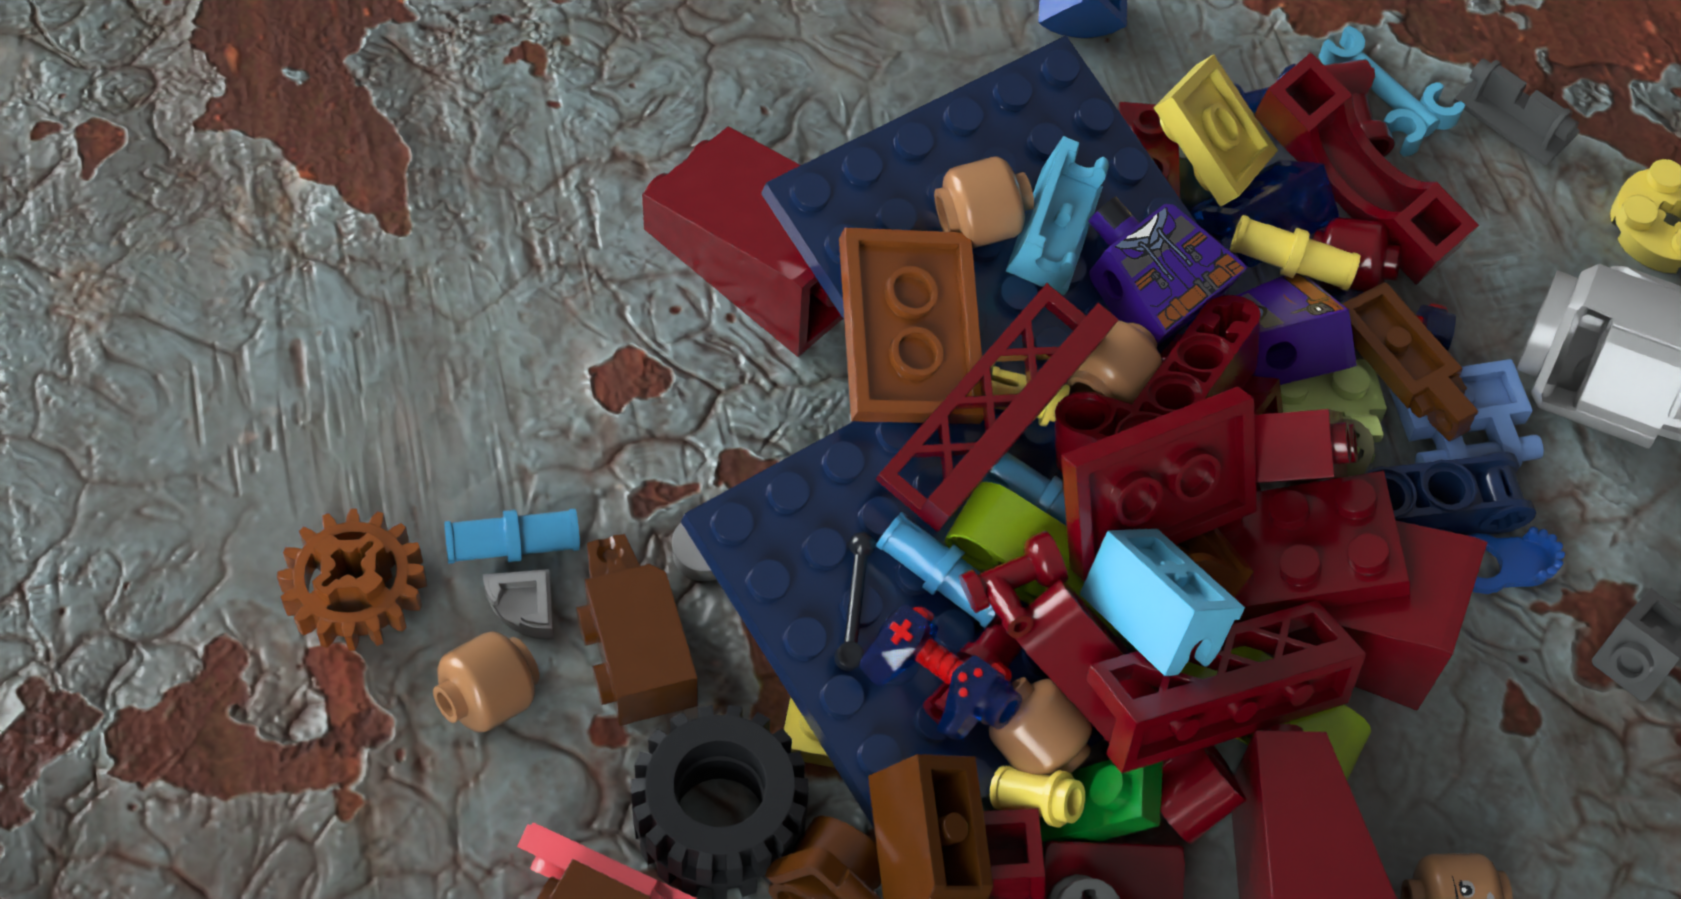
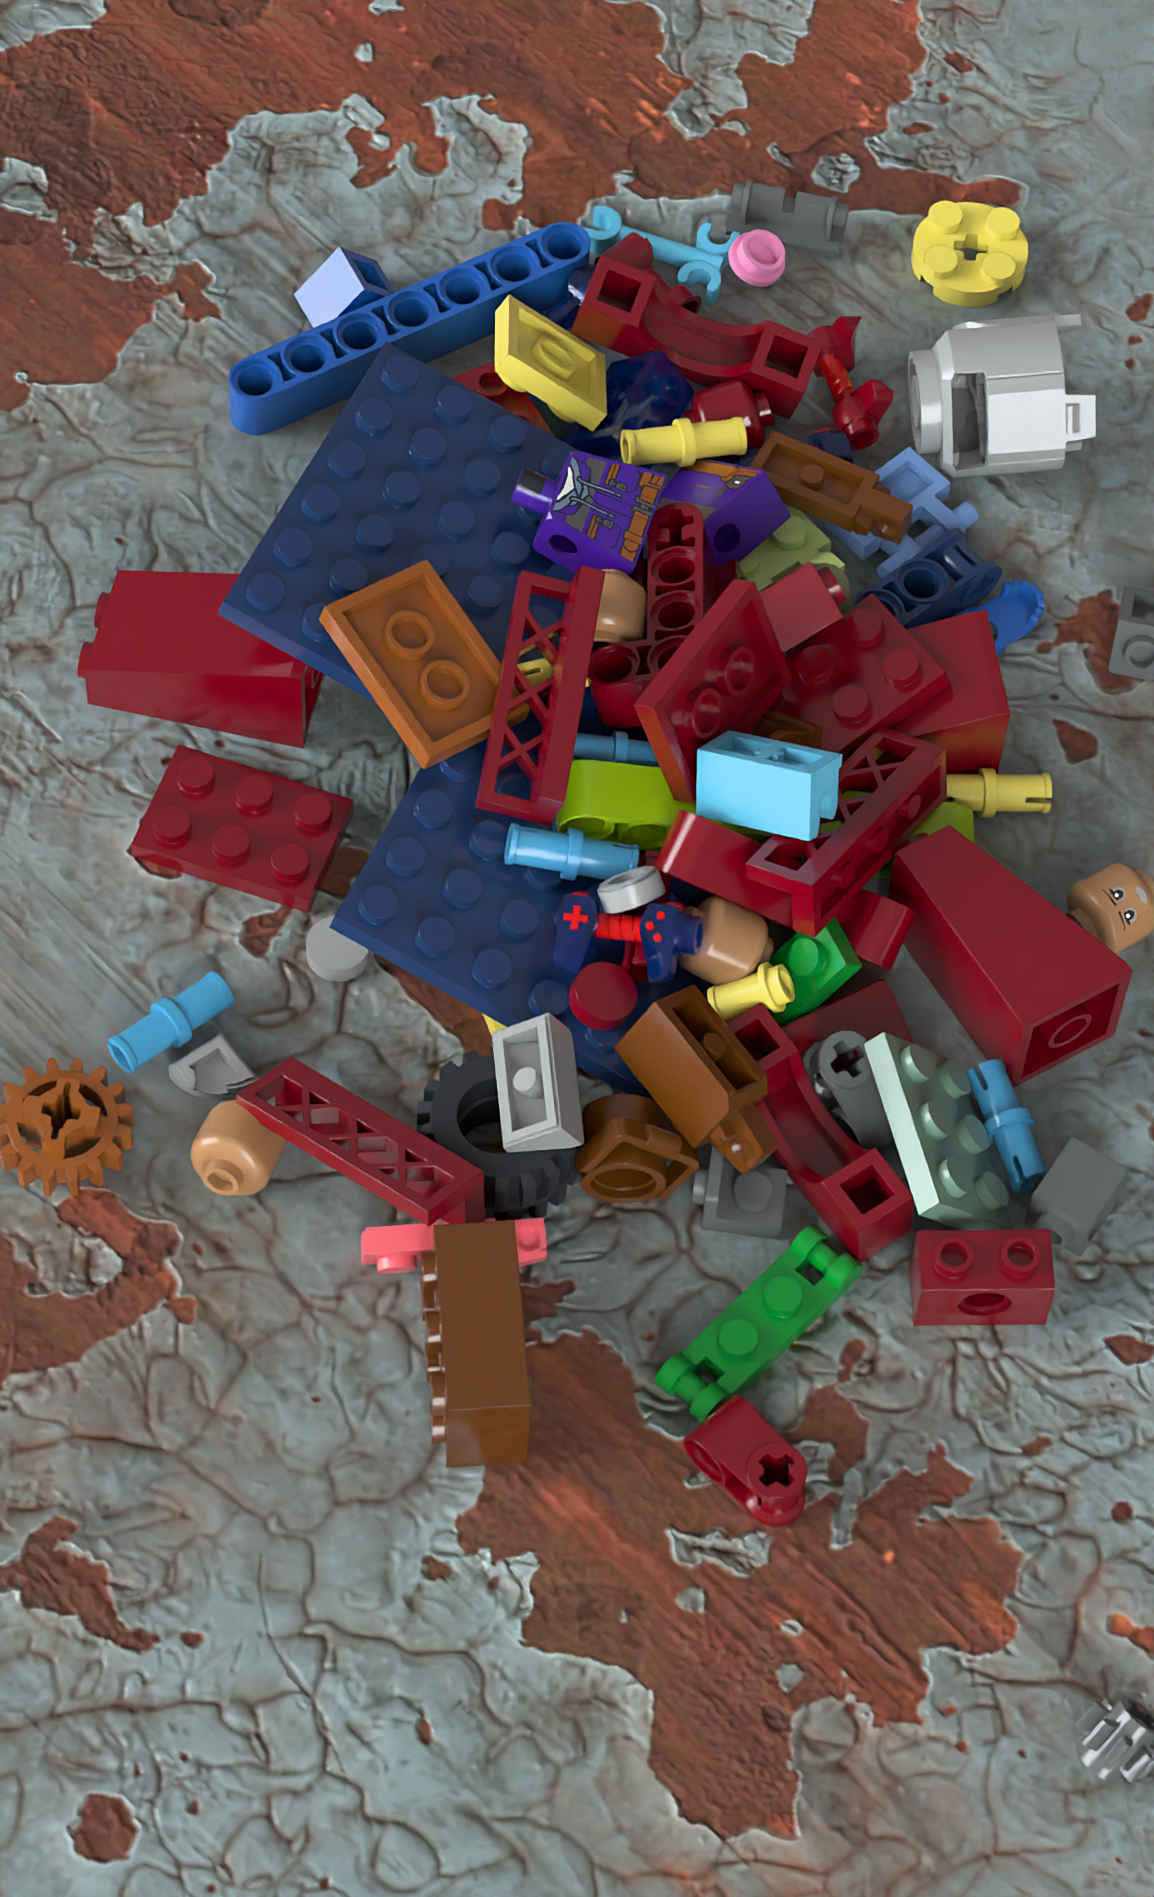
camera: 30 degrees left, 0 degrees up
reddish brown hinge [576,534,698,726] -> none
black hinge [834,531,876,671] -> none
medium nougat head [934,156,1034,249] -> none
dark red piece [959,530,1068,638] -> none
medium azure hinge [1006,136,1109,296] -> none
none -> dark red plate [131,744,354,913]
none -> blue beam [228,222,591,435]
none -> dark red fence [236,1056,485,1227]
none -> light grey slope [492,1013,584,1152]
none -> dark red tile [569,962,637,1030]
none -> light grey tile [597,866,666,914]
none -> bright pink plate [728,229,785,287]
none -> dark red piece [807,316,893,450]
none -> light yellow pin [944,768,1052,818]

